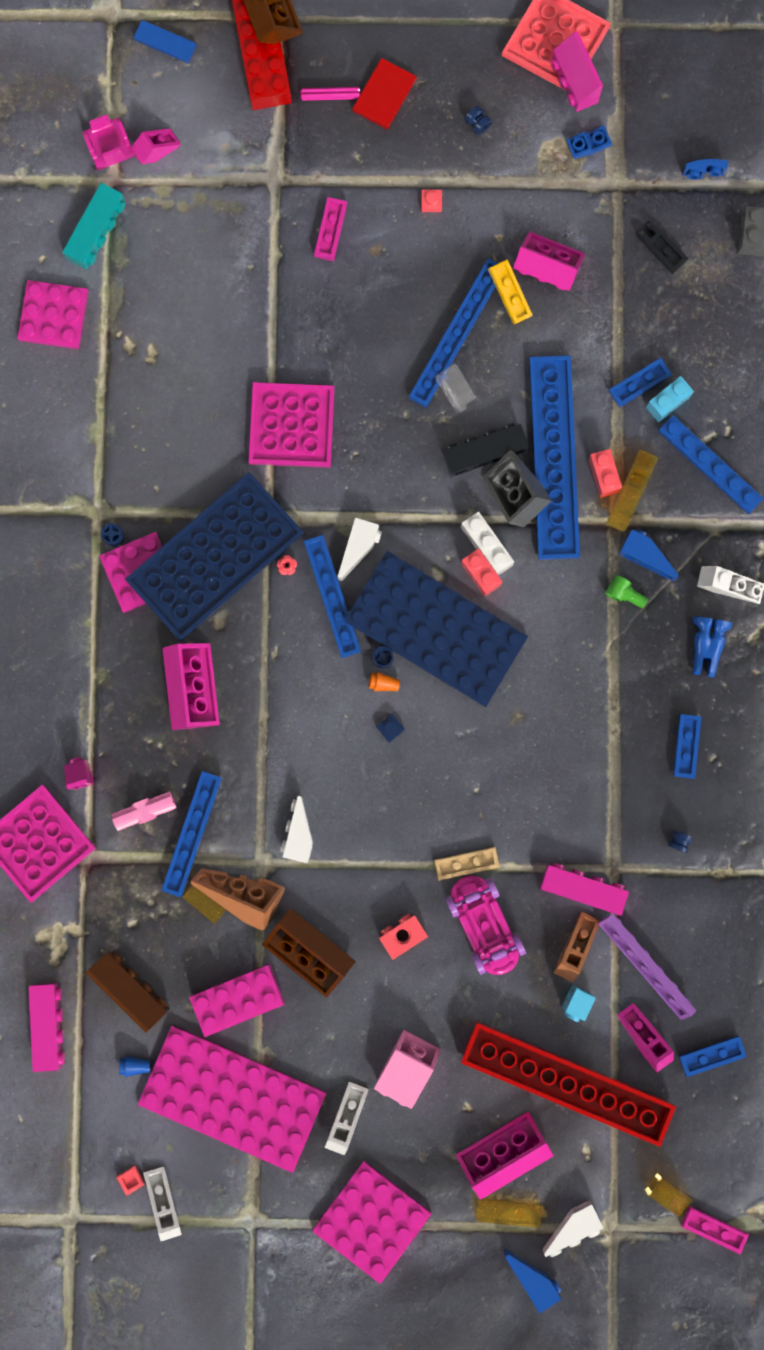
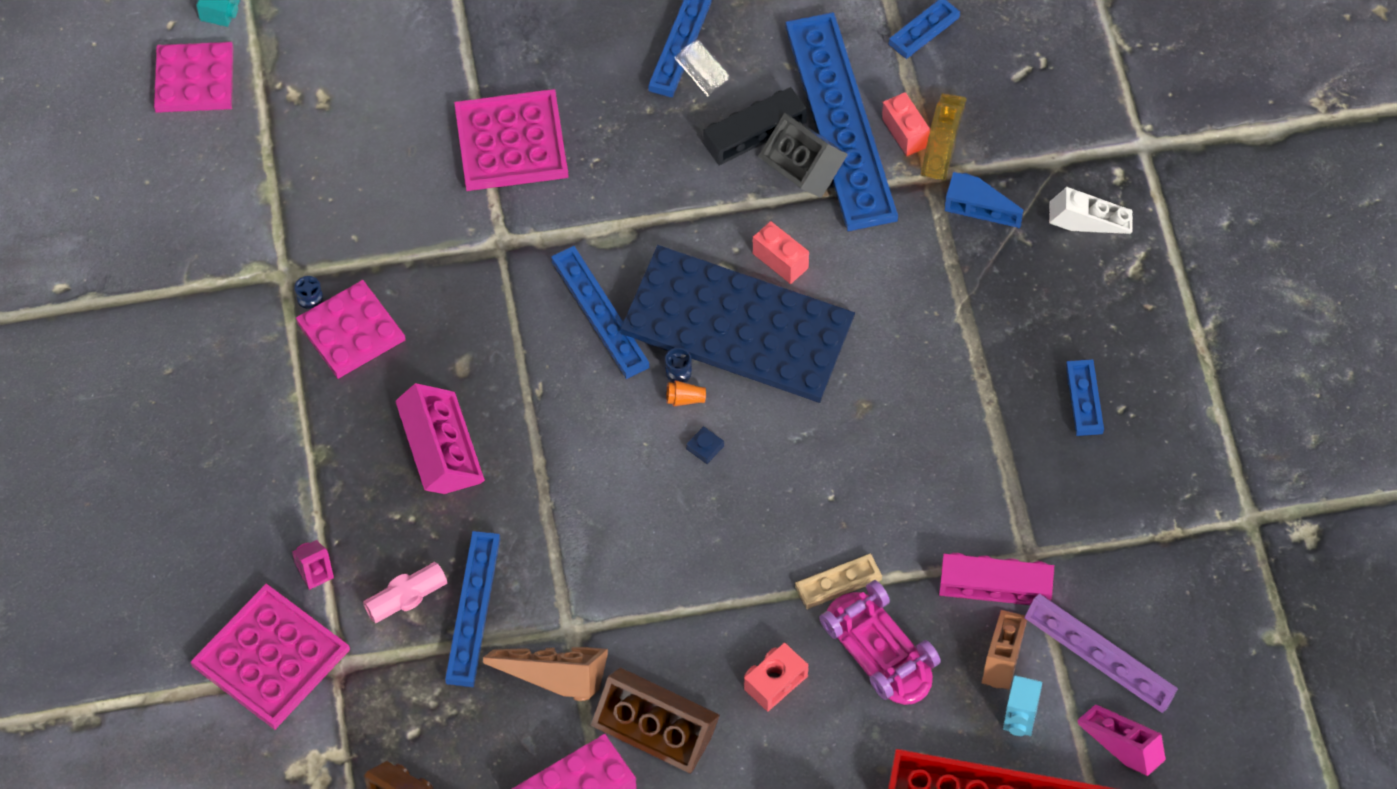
camera: 15 degrees left, 25 degrees down
dark blue plate [125,472,304,642] -> none
clear yellow tile [183,885,226,924] -> none
coral plate [277,555,297,575] -> none
white slope [280,796,313,863] -> none
white slope [338,518,382,581] -> none
white brick [461,512,514,576] -> none
bright green pin [605,575,648,608] -> none
medium azure brick [646,376,694,423] -> none
blue plate [658,415,764,515] -> none
dark blue wheel [668,830,693,854] -> none
blue plate [679,1036,747,1077] -> none
blue piece [693,616,732,678] -> none

